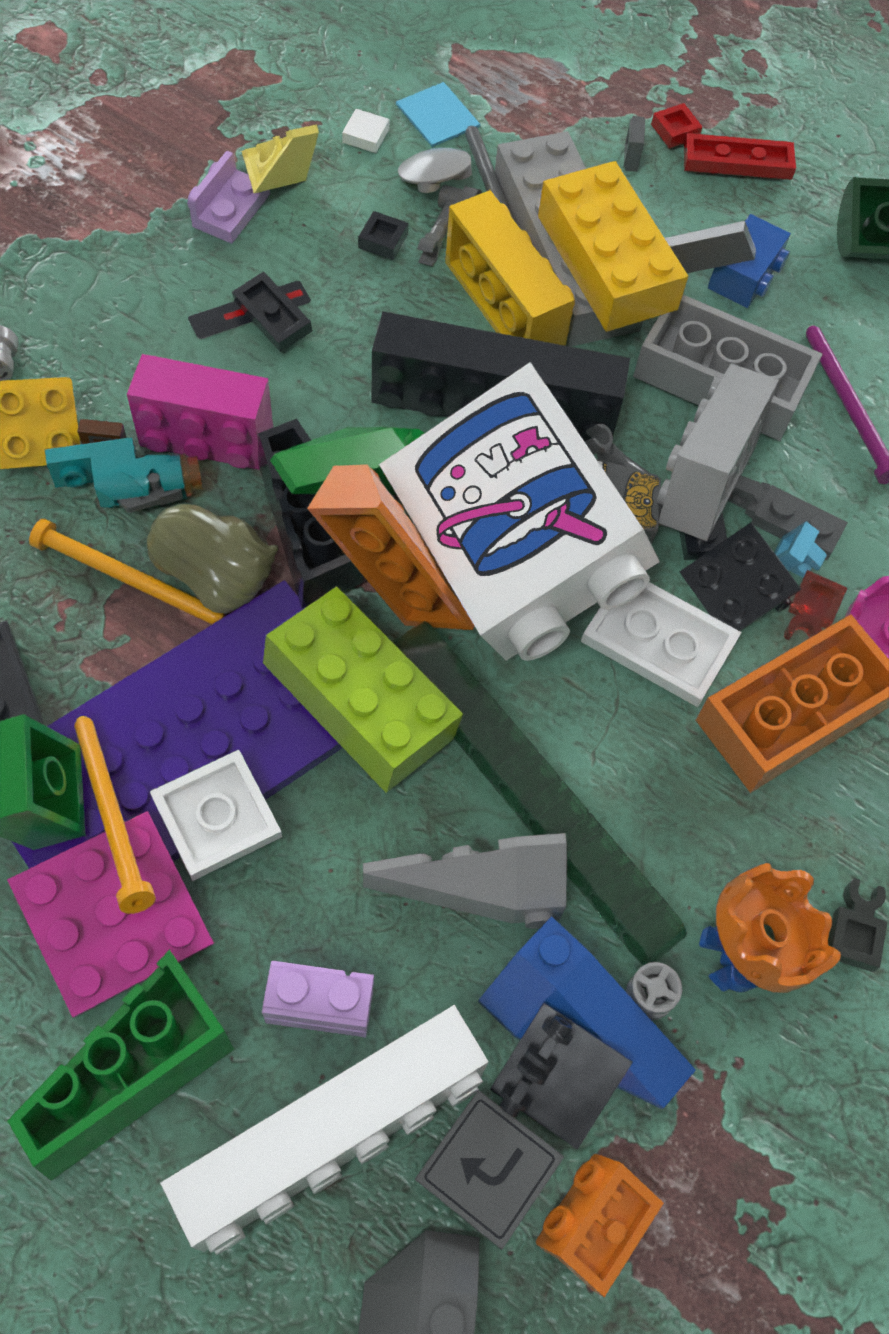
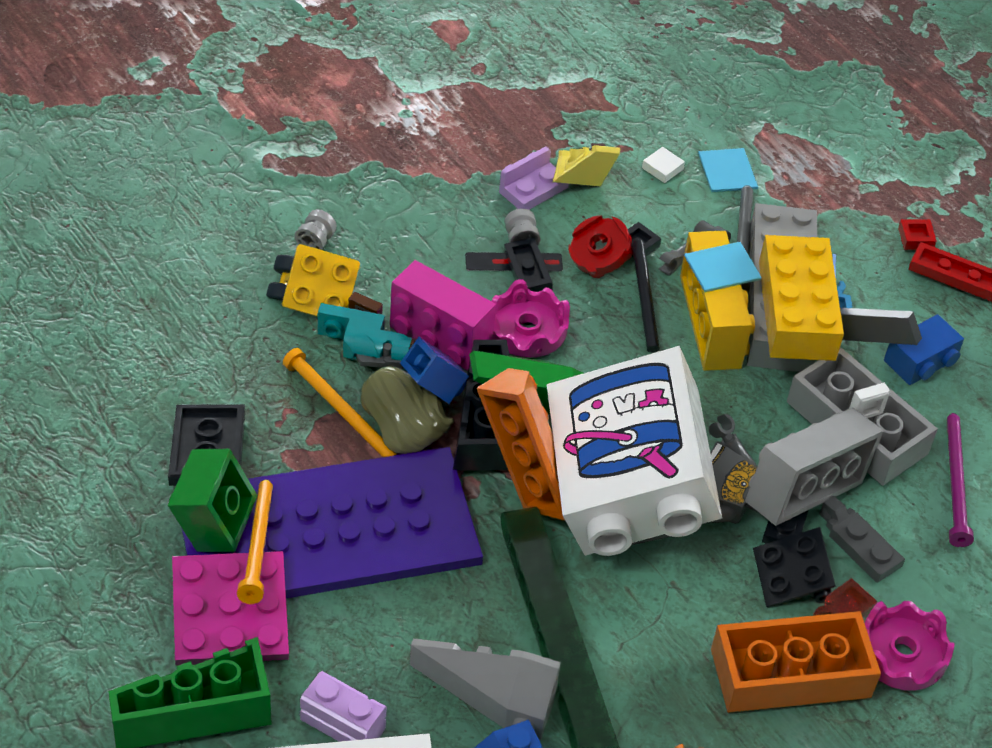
camera: 25 degrees right, 15 degrees down
white plate [150,750,282,881] -> none
lime brick [263,587,463,793] -> none
black brick [371,311,630,442] -> none
light grey dish [398,147,472,193] -> none
white plate [581,582,742,707] -> none
dark grey tile [623,116,645,172] -> none
medium azure tile [774,521,827,578] -> none
none -> blue brick [400,336,469,404]
none -> dark pink plate [492,279,570,358]
none -> light grey wheel [504,208,540,245]
none -> red plate [568,215,633,278]
none -> black bar [632,239,660,353]
none -> medium azure window [684,242,762,292]
none -> white tile [849,382,890,418]

